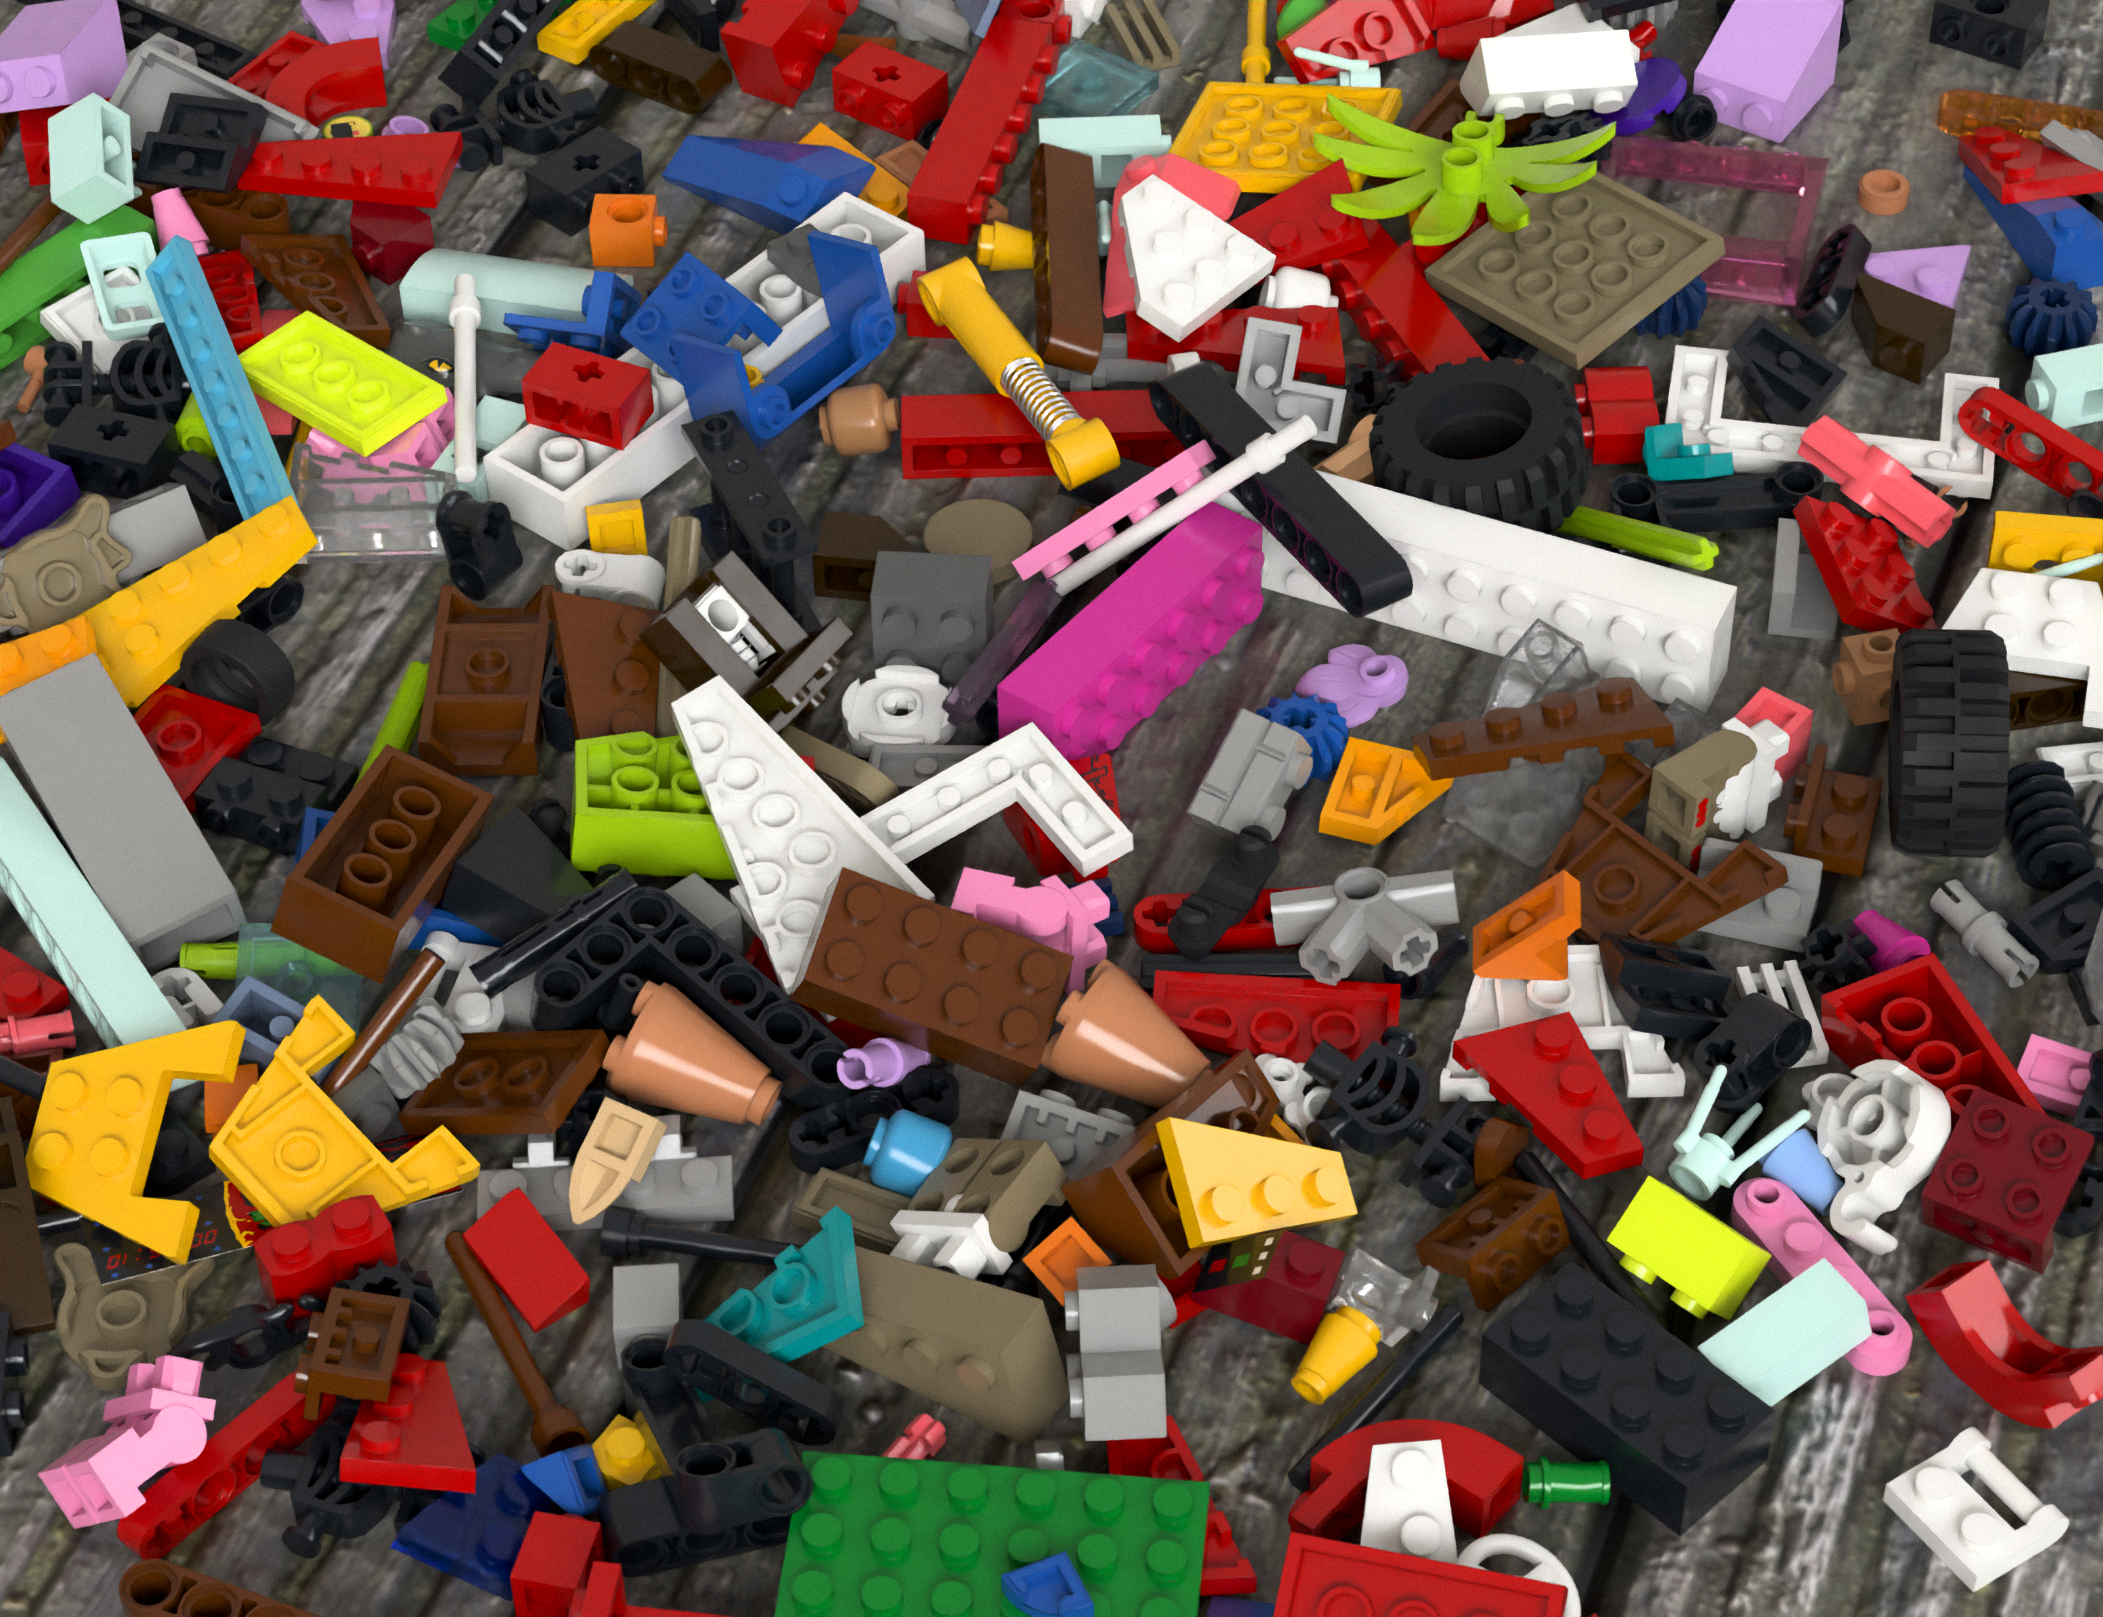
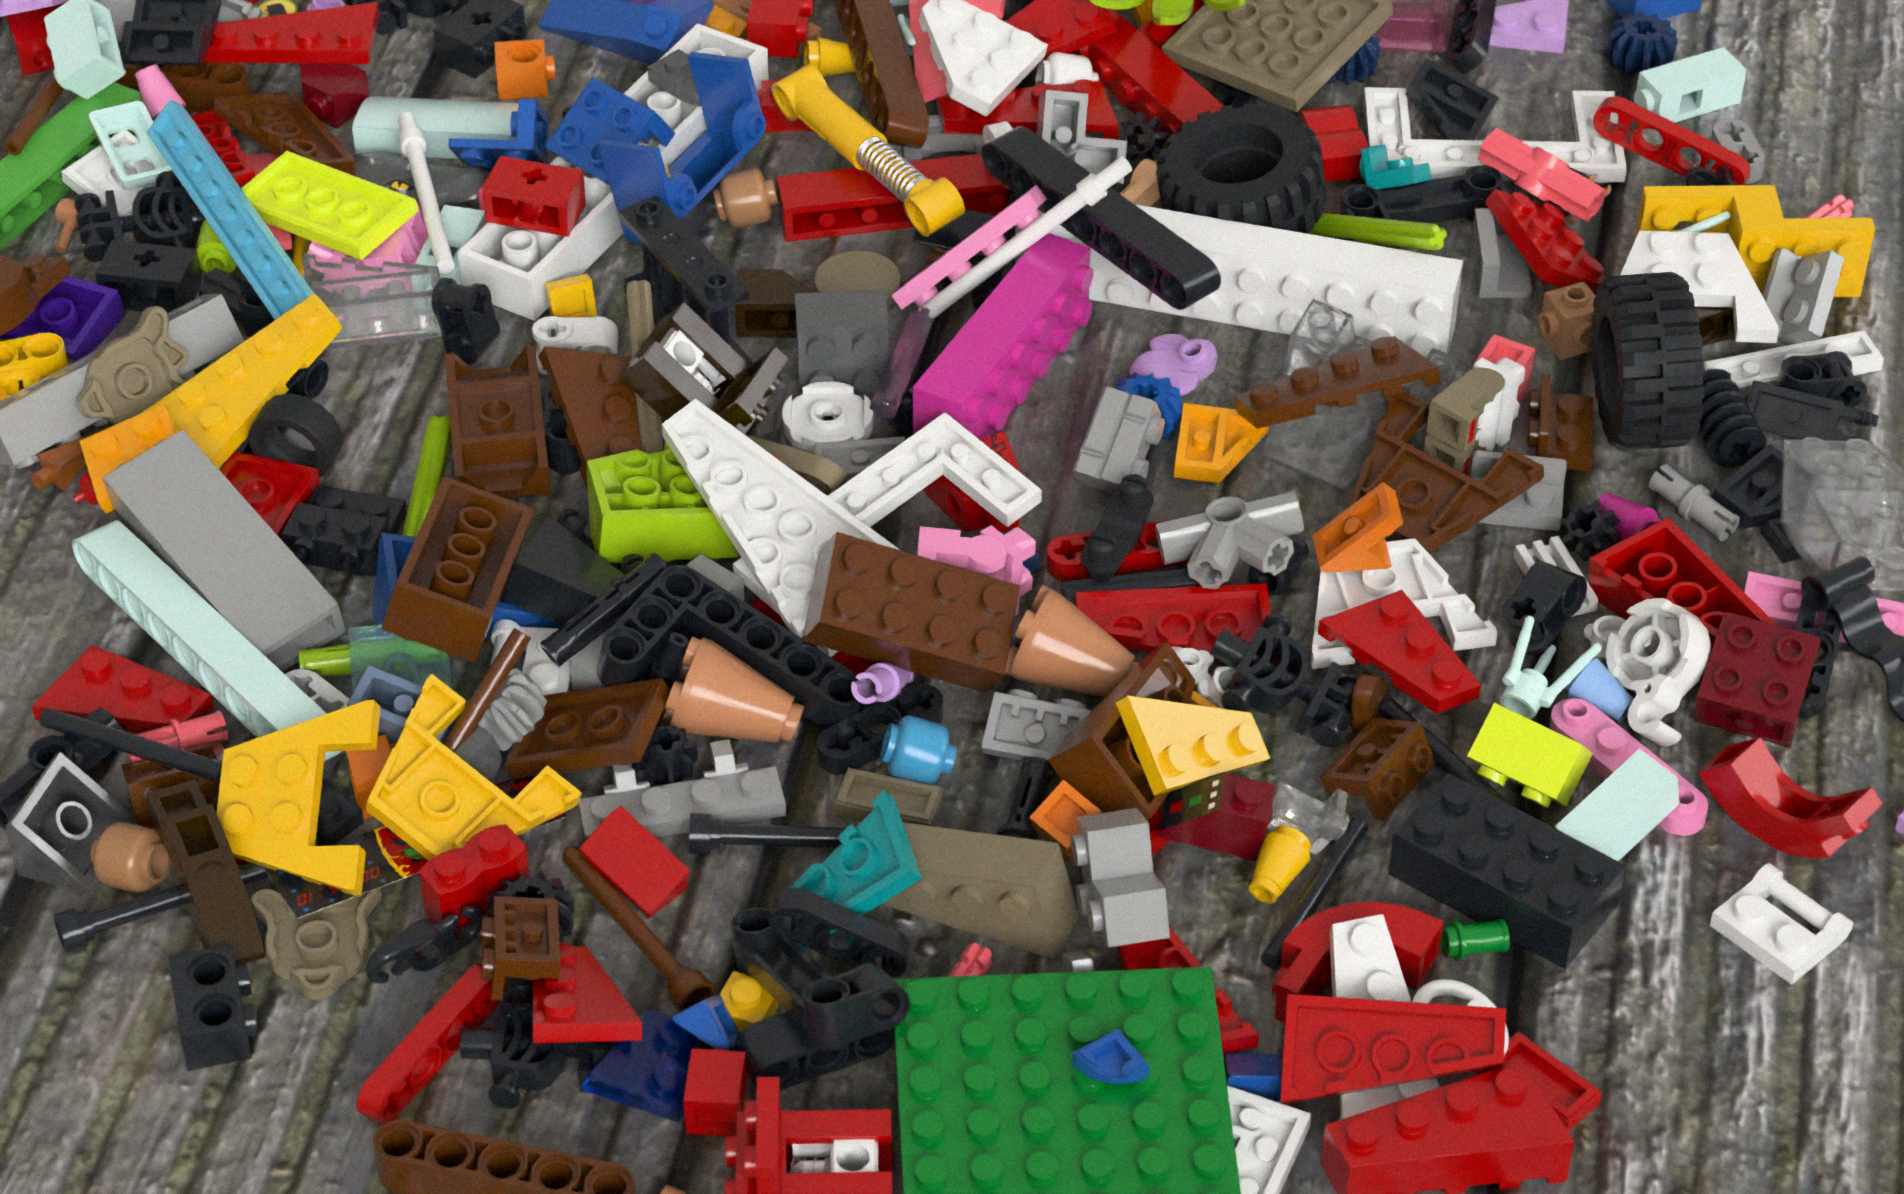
camera: 10 degrees left, 0 degrees up
bright pink hips [38,1355,216,1529] -> none
tan plate [569,1097,667,1225] -> none
light grey brick [613,1263,683,1370] -> none
dark tan hips [889,1138,1070,1280] -> none
black slope [1598,932,1733,1042] -> none
dark brown slope [1851,272,1956,385] -> none

